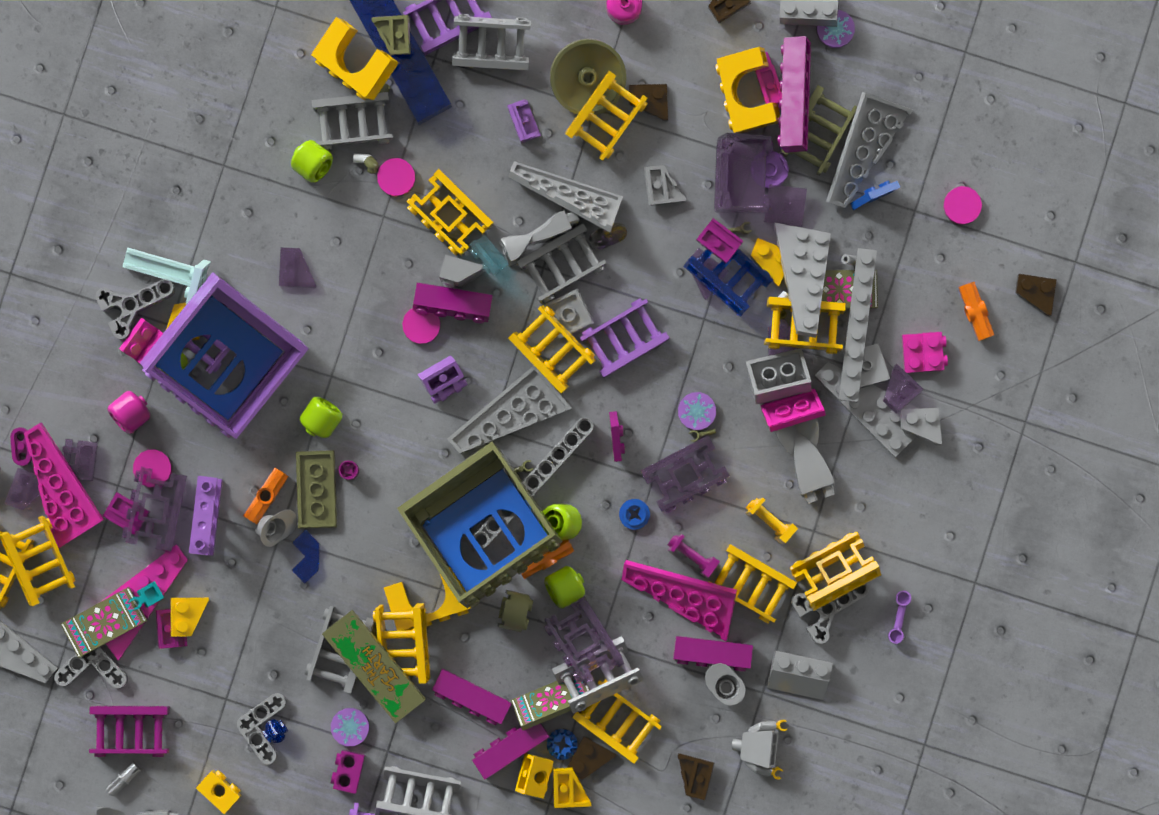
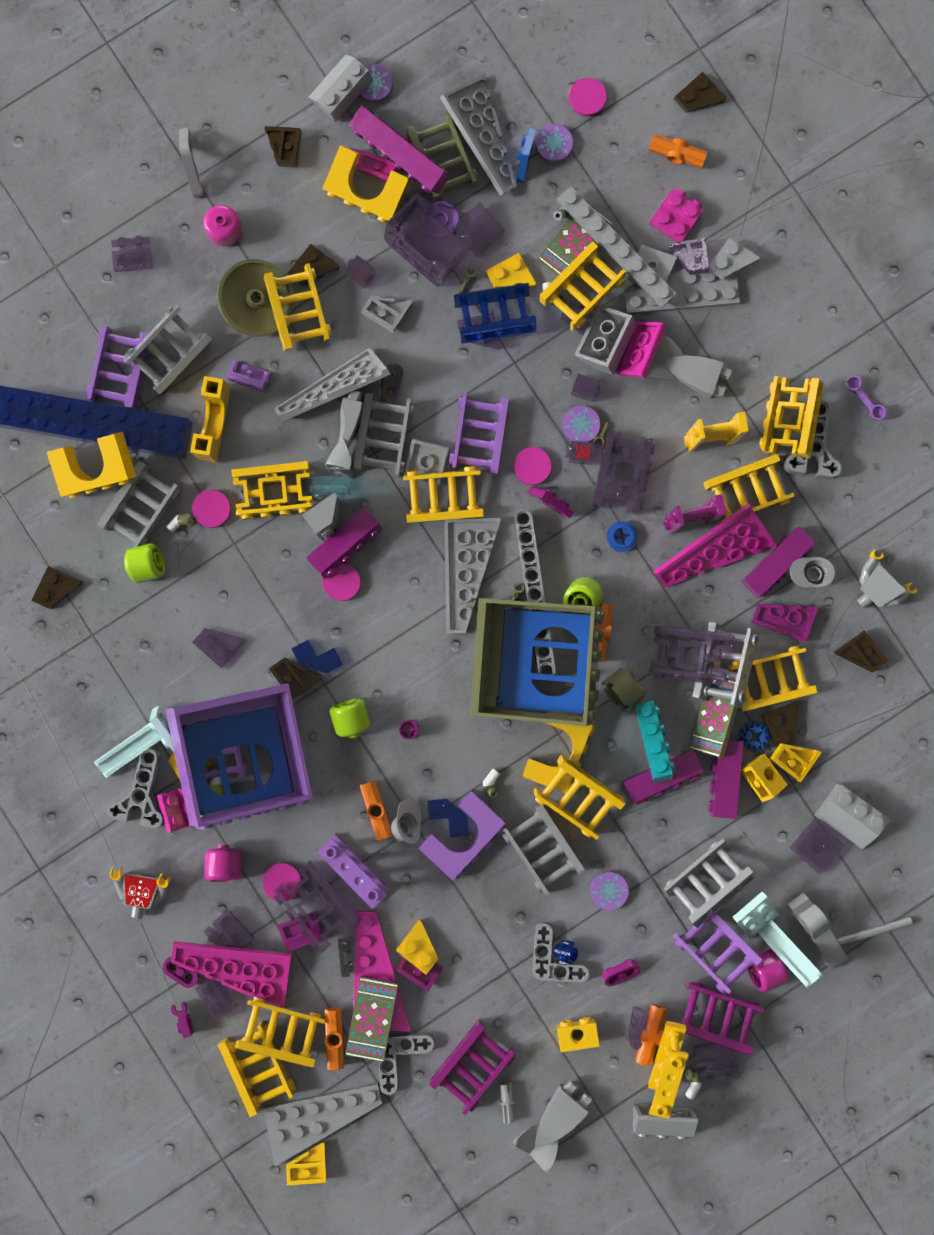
camera: 45 degrees left, 0 degrees up
teal plate [128,581,165,611] -> none
olive tile [296,450,337,529] -> none
olive tile [322,609,426,723] -> none
magenta brick [331,750,365,794] -> none
olive wing [372,15,411,56] -> none
medium lavender brick [417,355,468,404] -> none
lime head [544,566,585,609] -> none
magenta plate [696,218,743,264] -> none
light grey slope [767,650,833,700] -> none
light grey wing [773,223,831,338] -> none
none -> dark brown wing [31,566,83,609]
none -> torso [109,867,172,919]
none -> yellow arch [190,376,231,463]
none -> dark brown wing [269,657,322,699]
none -> clear blue tile [291,640,343,674]
none -> orange piece [325,1007,344,1070]
none -> clear smoke plate [338,937,354,978]
none -> clear purple brick [345,255,376,289]
none -> medium lavender arch [418,790,505,881]
none -> arm [483,769,500,798]
none -> dark pink tile [513,447,551,486]
none -> medium lavender tile [535,124,573,163]
none -> clear purple brick [566,441,594,465]
none -> clear purple brick [571,373,601,402]
none -> magenta plate [602,959,641,986]
none -> teal brick [635,700,676,784]
none -> magenta wing [751,604,819,643]

